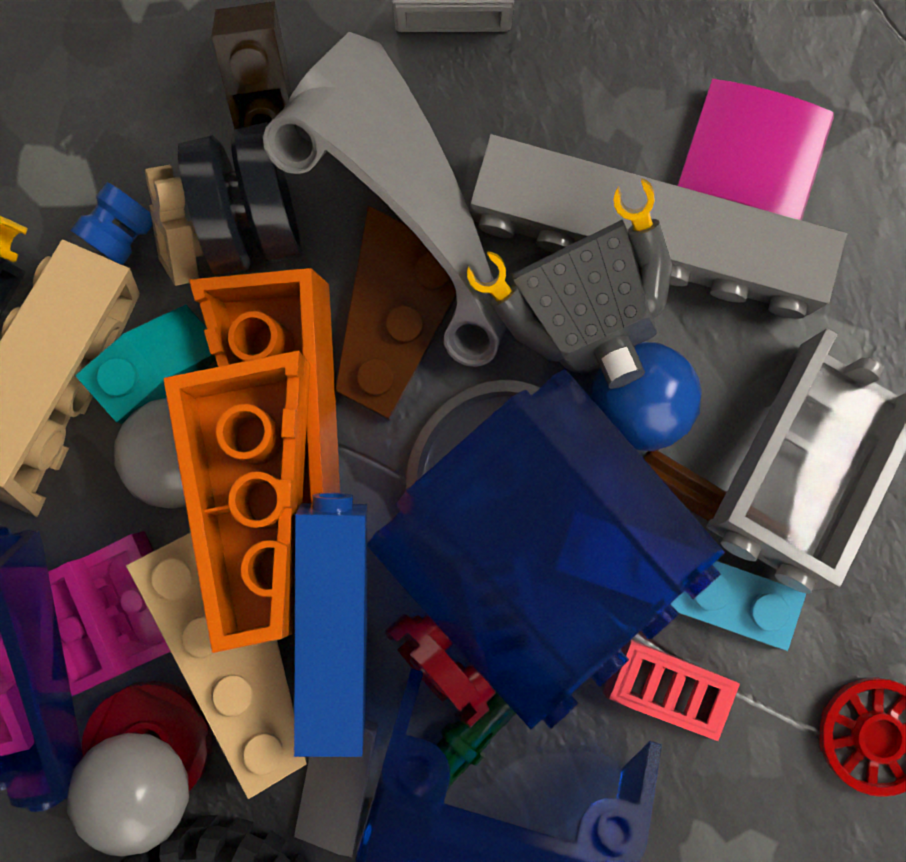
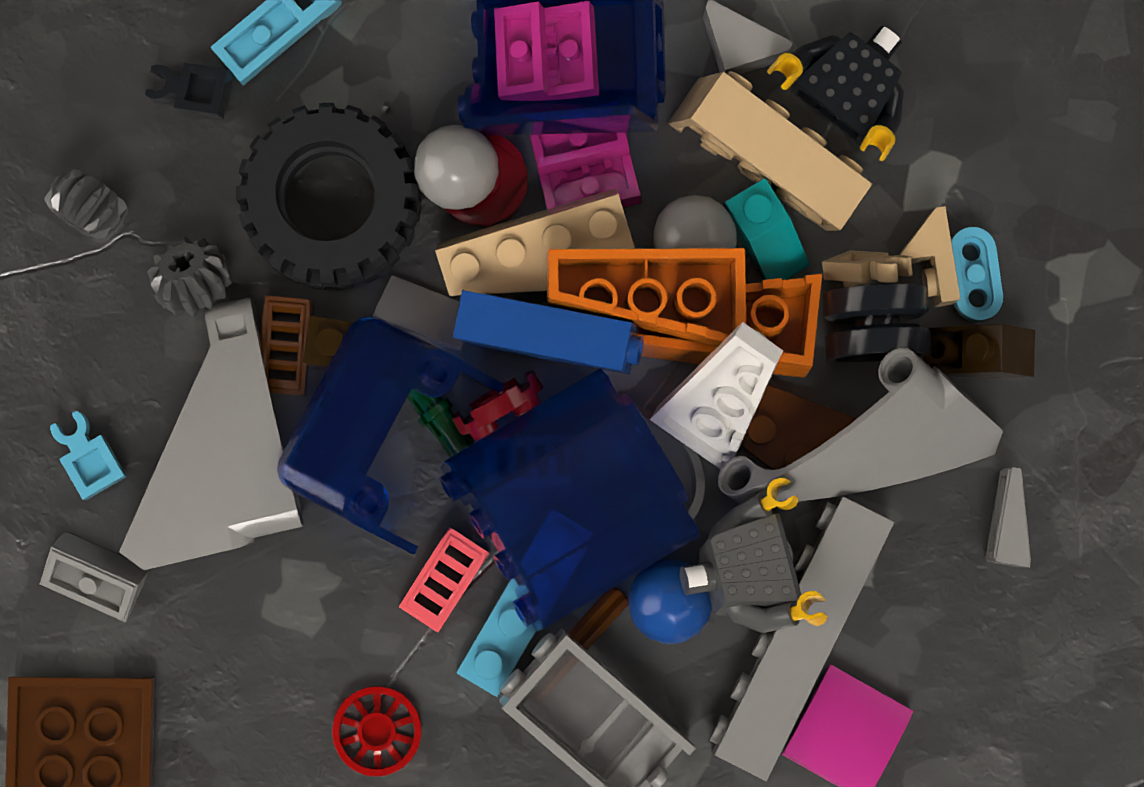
camera: 100 degrees right, 0 degrees up
blue wheel [70,182,153,265] -> none
none -> white wing [650,322,783,470]
none -> tan slope [899,206,960,308]
none -> medium azure plate [951,227,1003,322]

